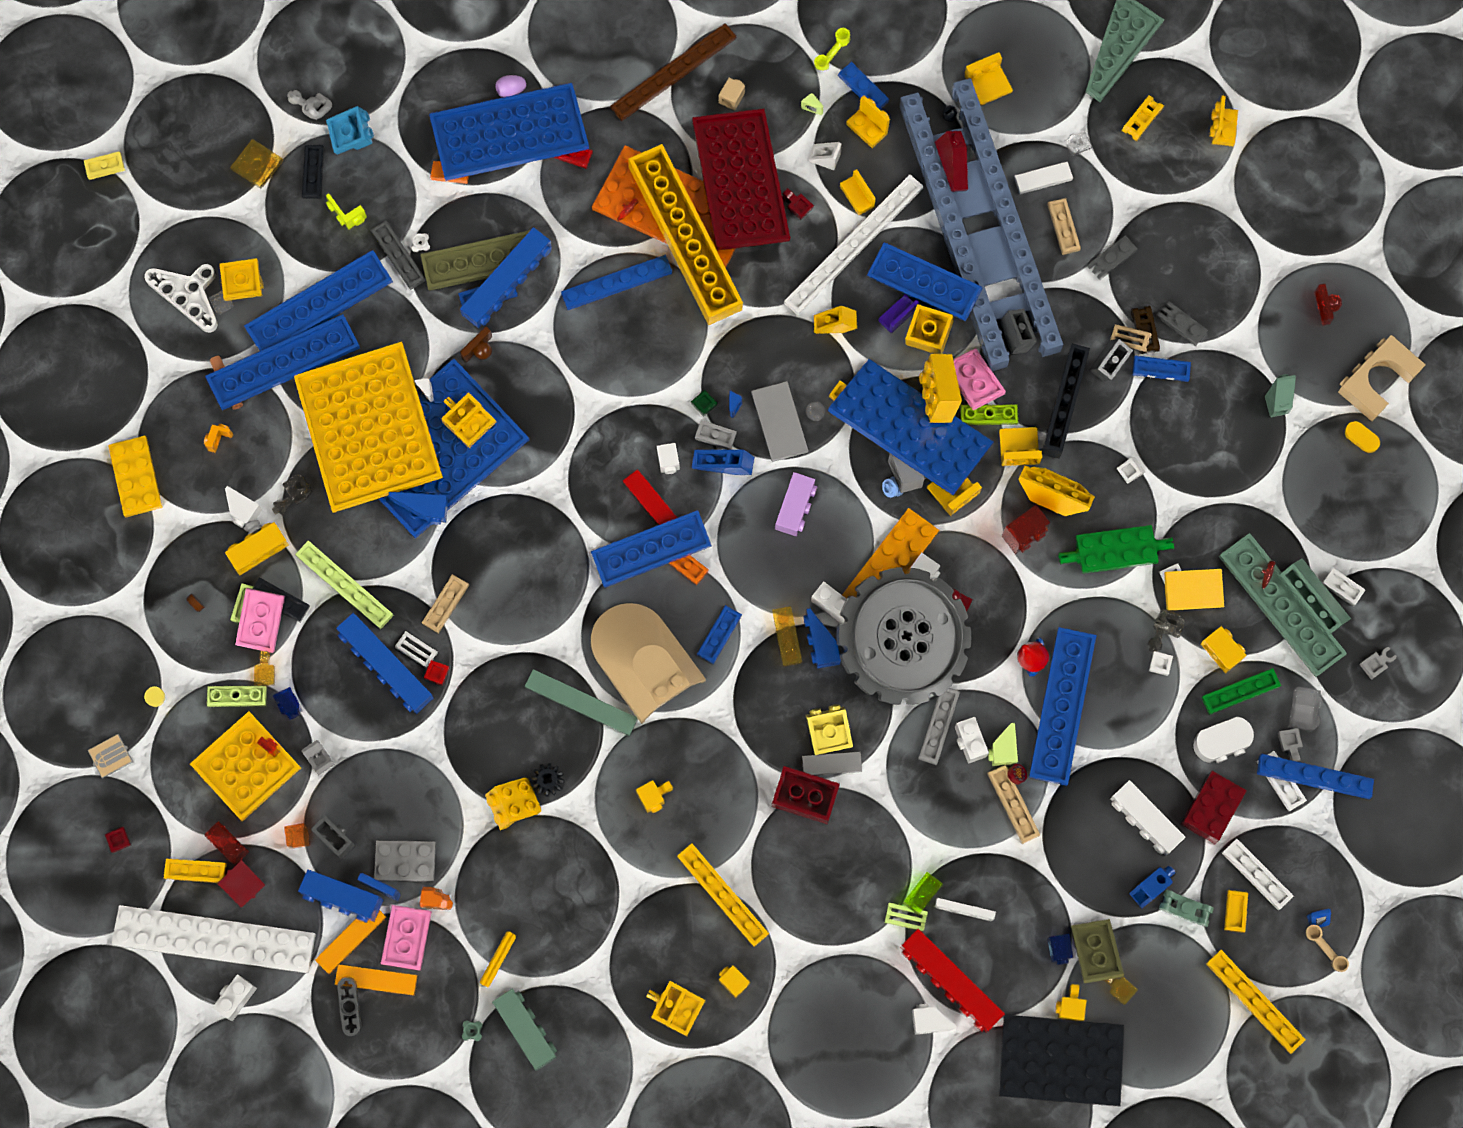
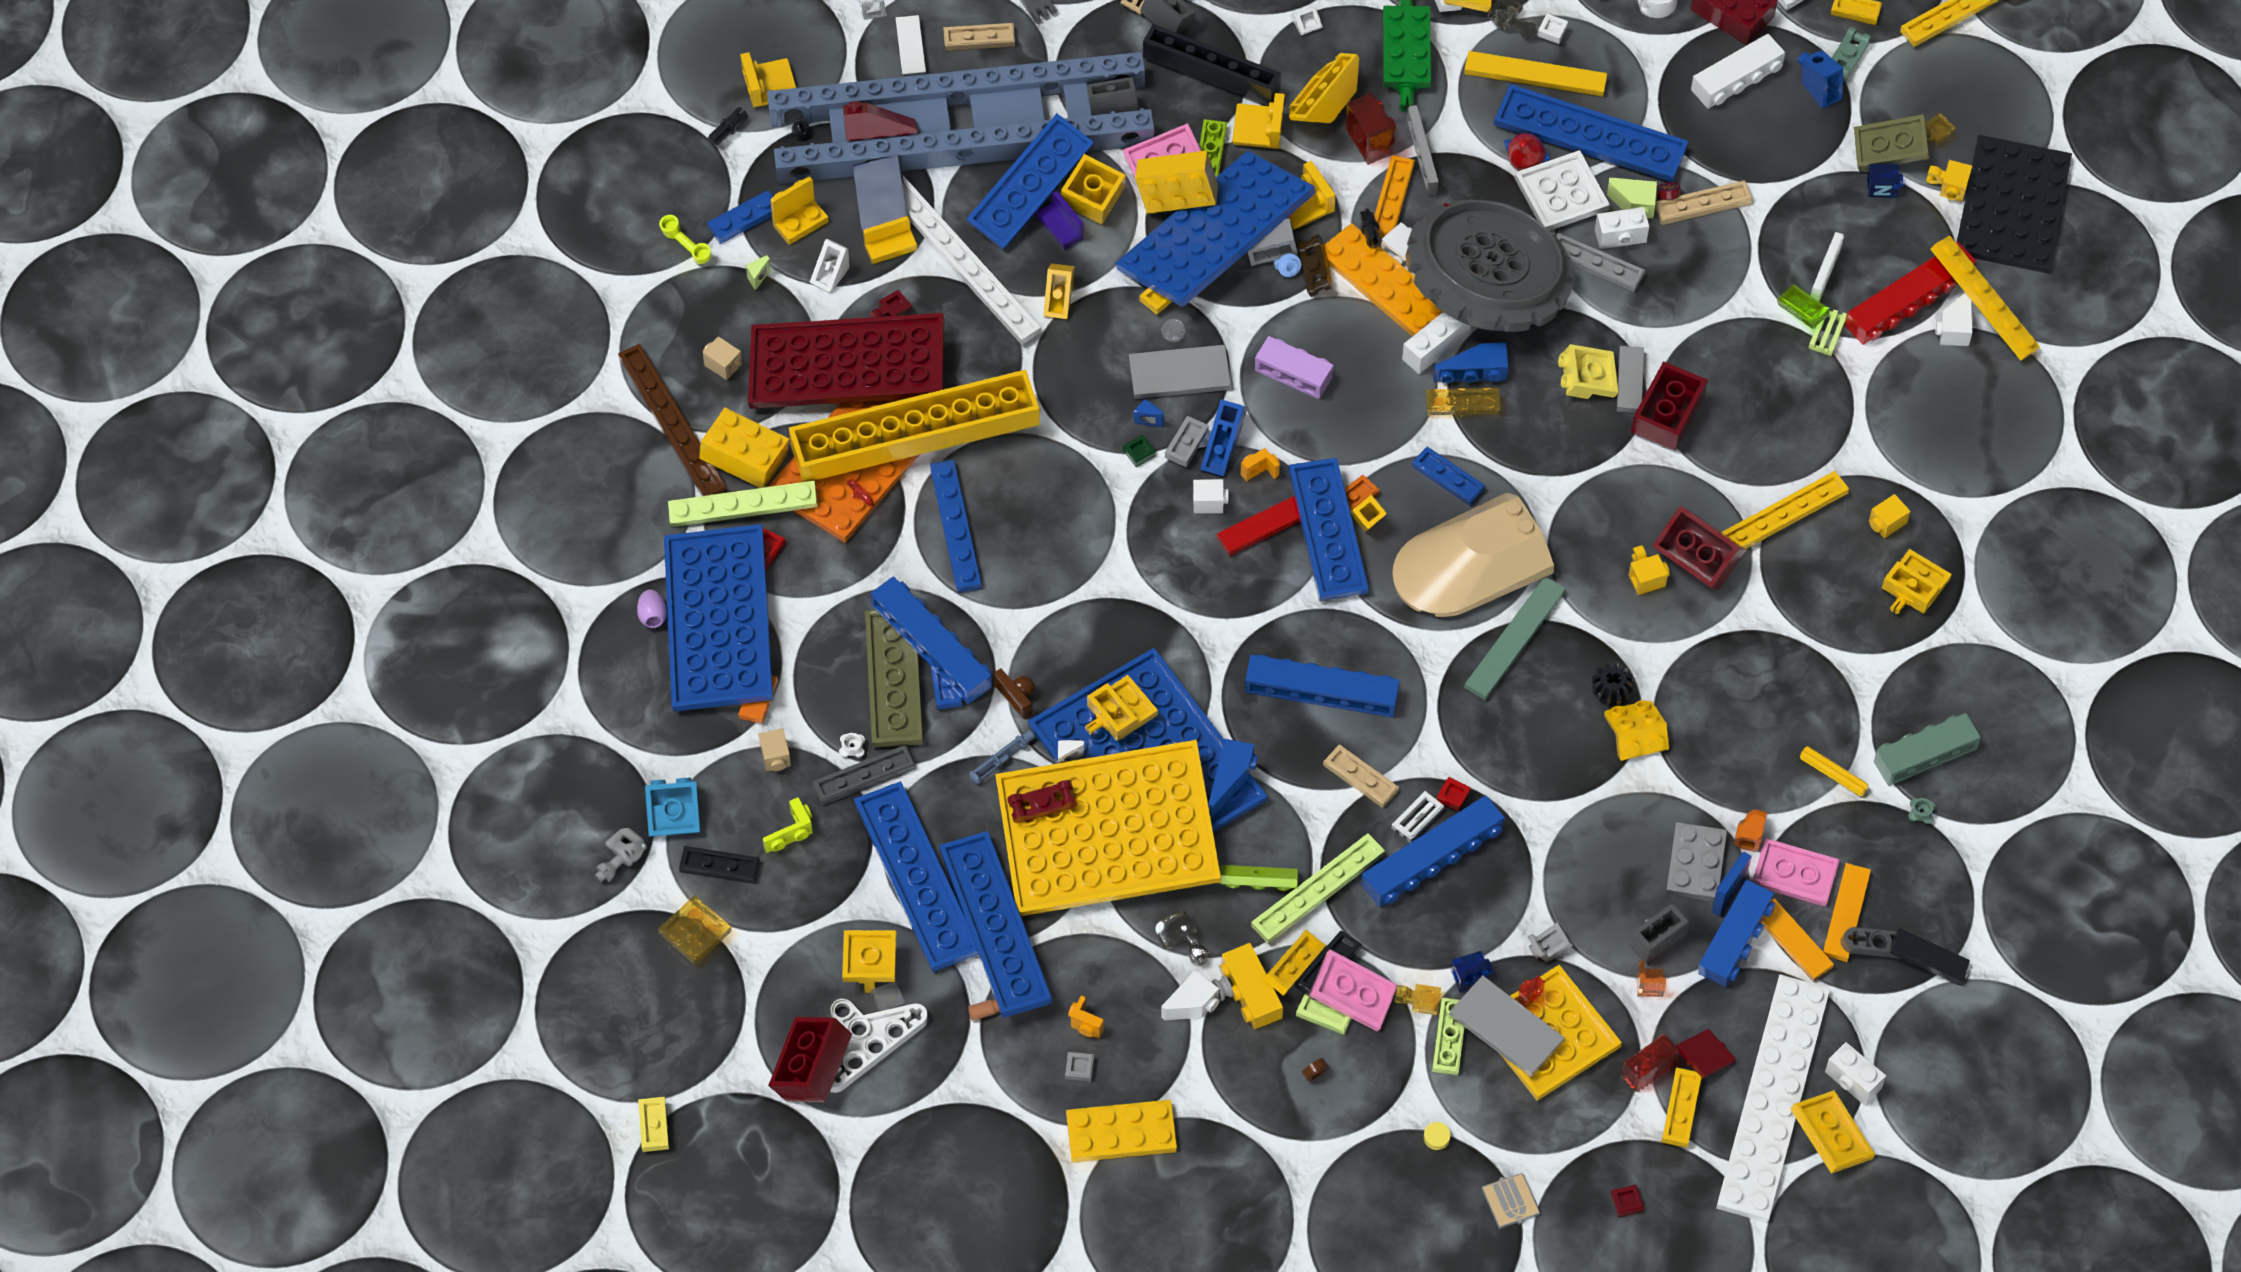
camera: 80 degrees left, 15 degrees down
none -> yellowish green plate [668,481,818,527]
none -> yellow brick [699,407,789,488]
none -> black axle [708,107,748,145]
none -> tan brick [758,728,791,772]
none -> dark red brick [768,1017,852,1103]
none -> tile [853,155,909,232]
none -> sand blue piece [969,730,1035,784]
none -> dark red plate [1007,780,1078,823]
none -> light grey tile [1065,1052,1094,1082]
none -> lime tile [1220,865,1298,891]
none -> light orange bracket [1241,448,1280,482]
none -> blue brick [1245,655,1400,718]
none -> yellow plate [1263,929,1326,996]
none -> dark brown plate [1296,234,1333,297]
none -> yellow brick [1350,495,1387,532]
none -> black axle [1359,208,1382,248]
none -> light orange tile [1374,155,1415,238]
none -> light grey tile [1407,105,1438,196]
none -> light grey tile [1449,975,1564,1077]
none -> yellow tile [1464,51,1607,97]
none -> white plate [1514,150,1610,231]
none -> dark red brick [1652,505,1746,591]
none -> yellow tile [1790,1090,1876,1174]
none -> black tile [1890,928,1970,985]
none -> yellow plate [1930,236,2040,361]

